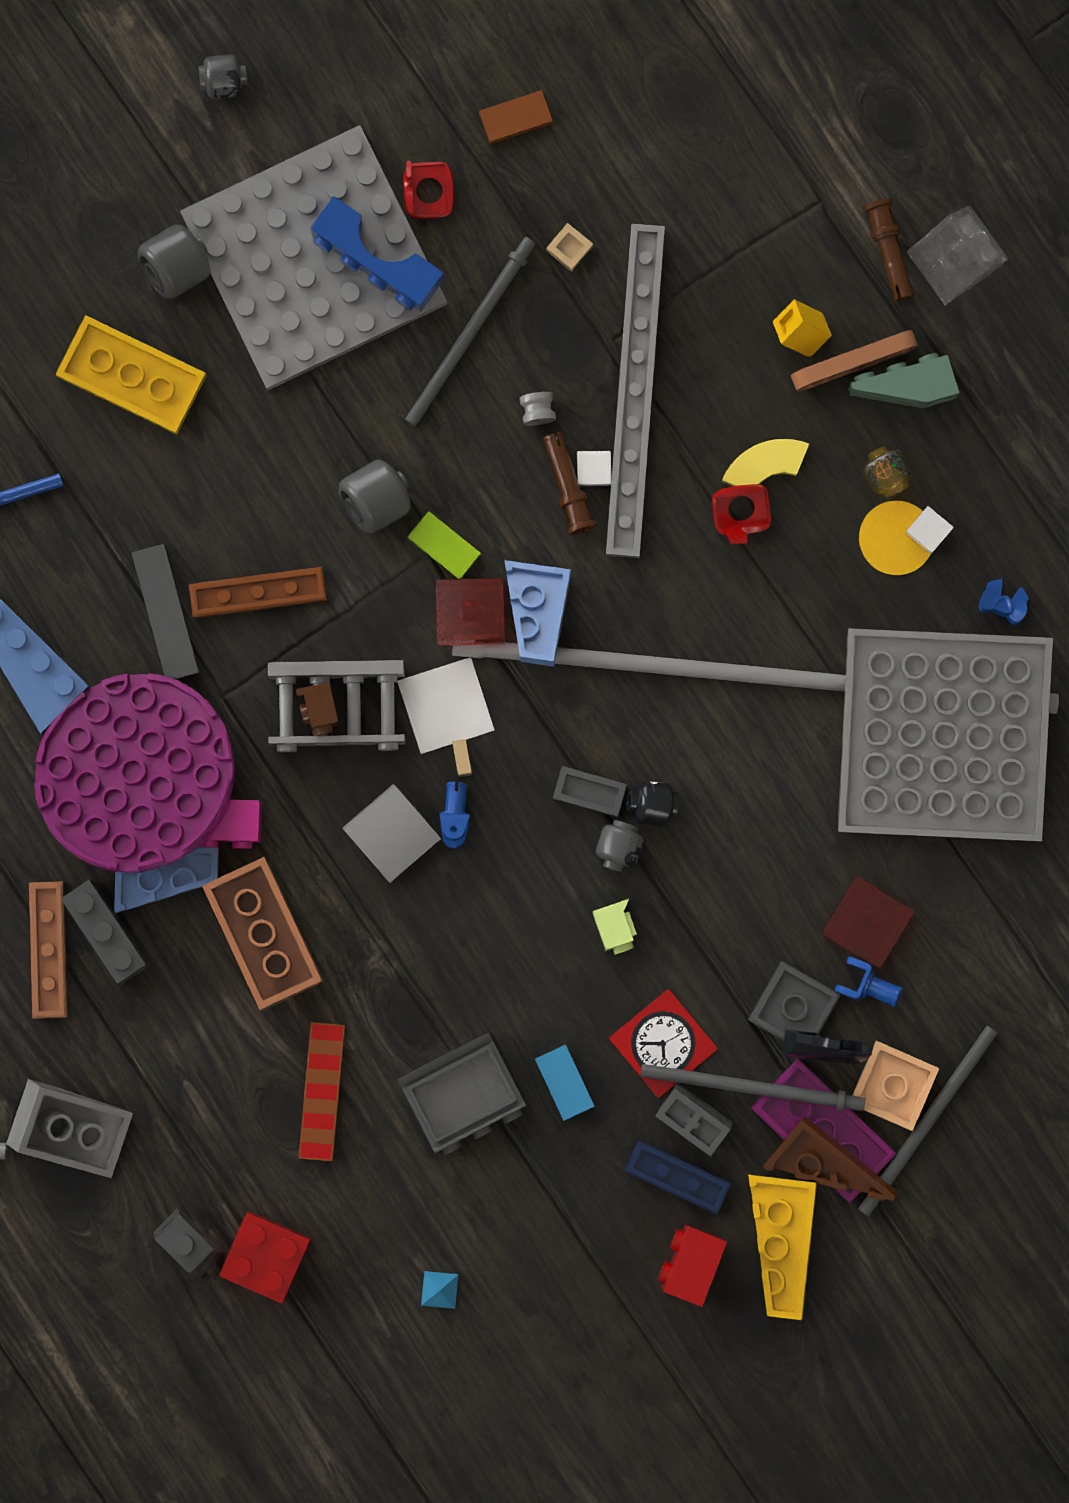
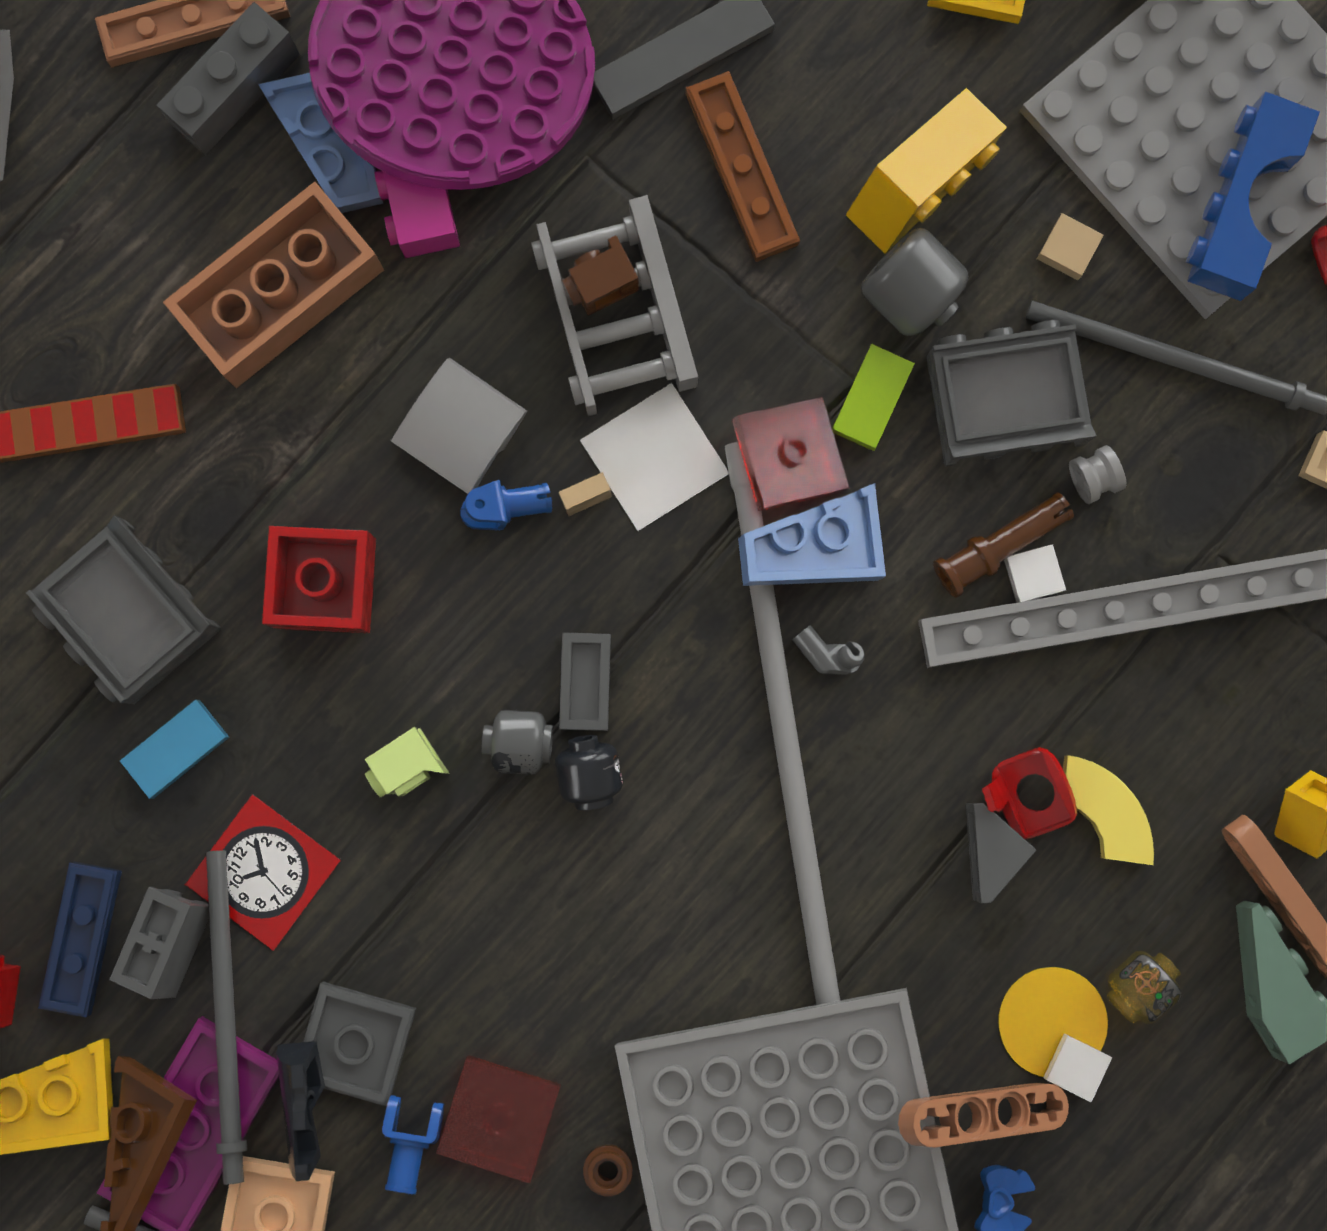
camera: 75 degrees right, 0 degrees up
none -> red brick [262,526,376,633]
none -> reddish brown plate [583,1145,633,1196]
none -> dark grey arm [792,625,865,675]
none -> yellow wedge [846,88,1007,254]
none -> nougat beam [898,1083,1069,1148]
none -> window [926,320,1097,467]
none -> dark grey slope [966,803,1036,903]
none -> tan tile [1037,213,1104,280]

